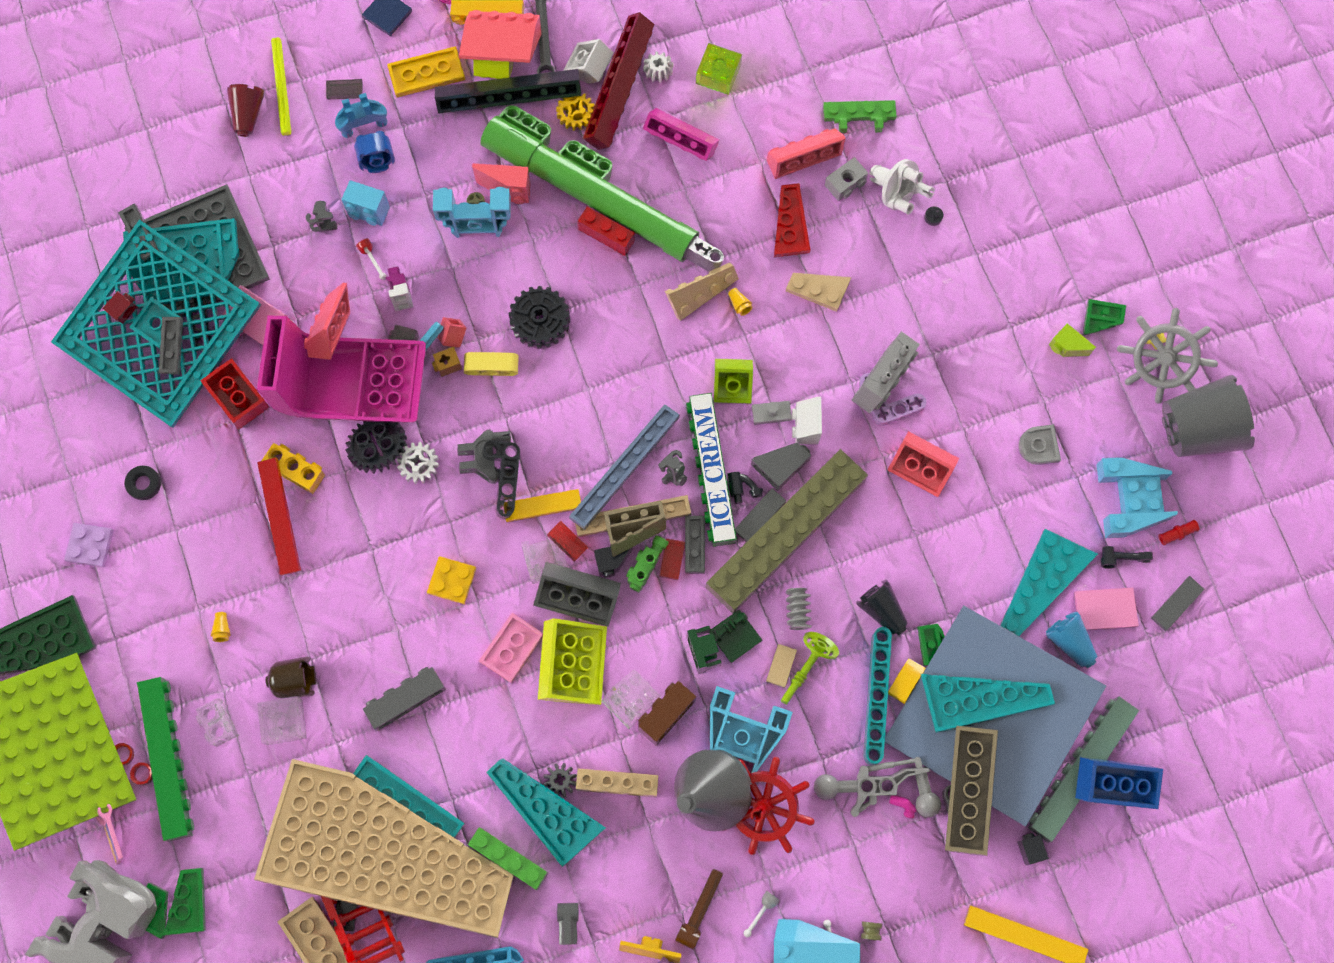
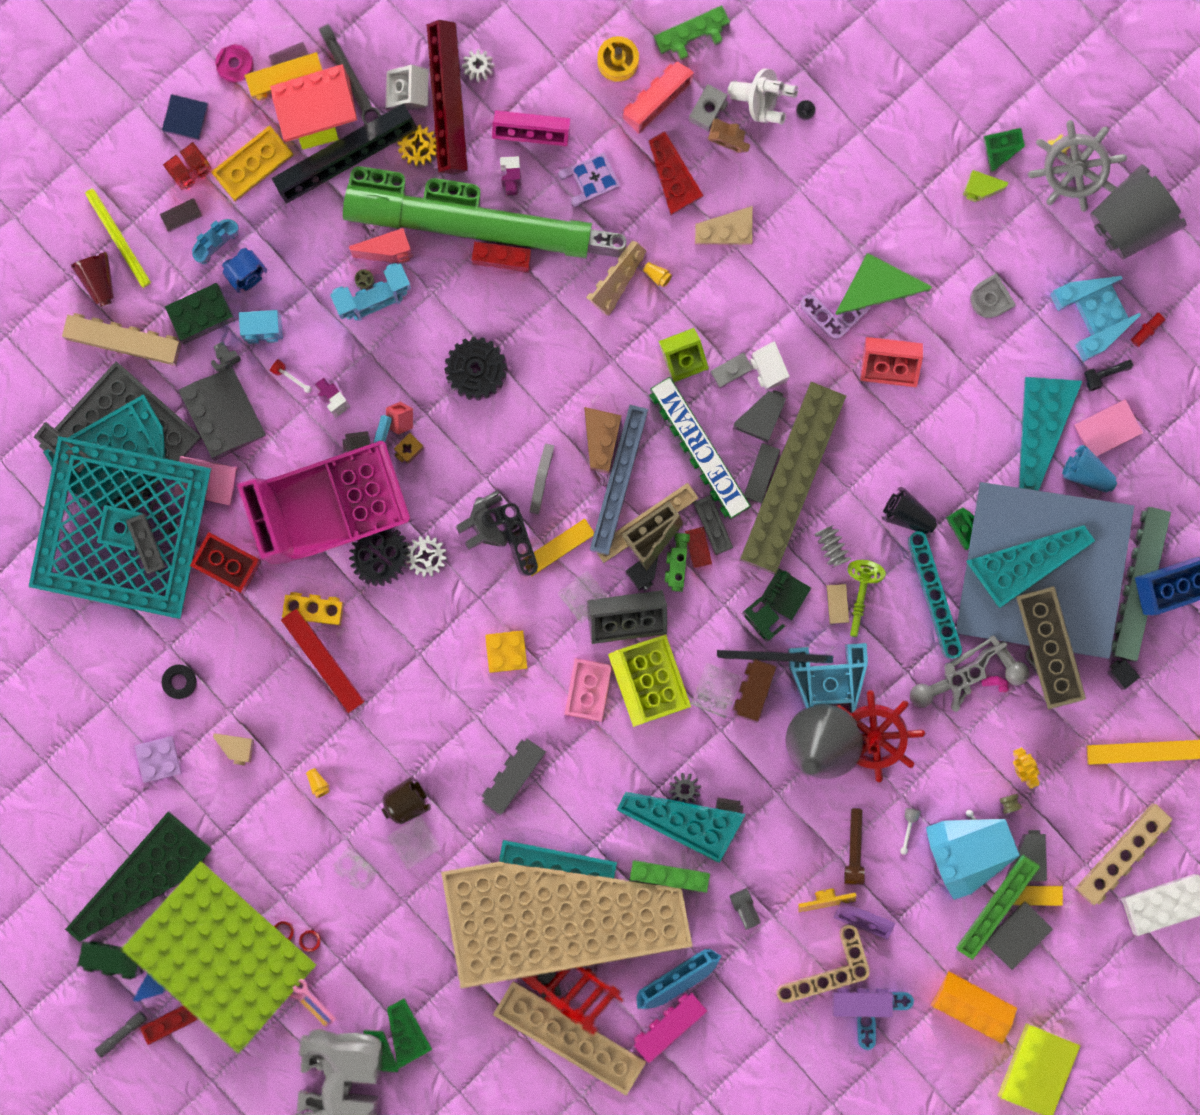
camera: 25 degrees left, 10 degrees up
dark red brick [102,291,138,324] -> none
green brick [137,677,194,842] -> none
coral slope [304,283,350,360] -> none
light yellow beam [463,352,519,376] -> none
clear red tile [547,521,588,562] -> none
tan brick [576,769,658,798] -> none
dark grey piece [658,450,687,486] -> none
clear neon green brick [696,43,742,95] -> none
black plant [727,472,764,504] -> none
light grey piece [852,331,920,413] -> none
yellow slope [888,658,926,704] -> none
dark grey tile [1151,576,1204,631] -> none
none -> tan brick [62,313,181,366]
none -> clear red piece [163,142,212,191]
none -> dark green brick [165,283,236,344]
none -> dark grey slope [179,368,266,461]
none -> tan slope [213,733,254,765]
none -> magenta hips [500,156,521,196]
none -> light grey beam [529,443,554,514]
none -> lavender flag [558,152,620,207]
none -> medium nougat wedge [584,407,622,474]
none -> yellow wheel [597,36,639,82]
none -> medium nougat panel [708,119,750,153]
none -> clear smoke brick [715,798,743,814]
none -> black tile [717,650,833,664]
none -> bright green tile [835,253,932,315]
none -> yellow gear [1012,747,1040,789]

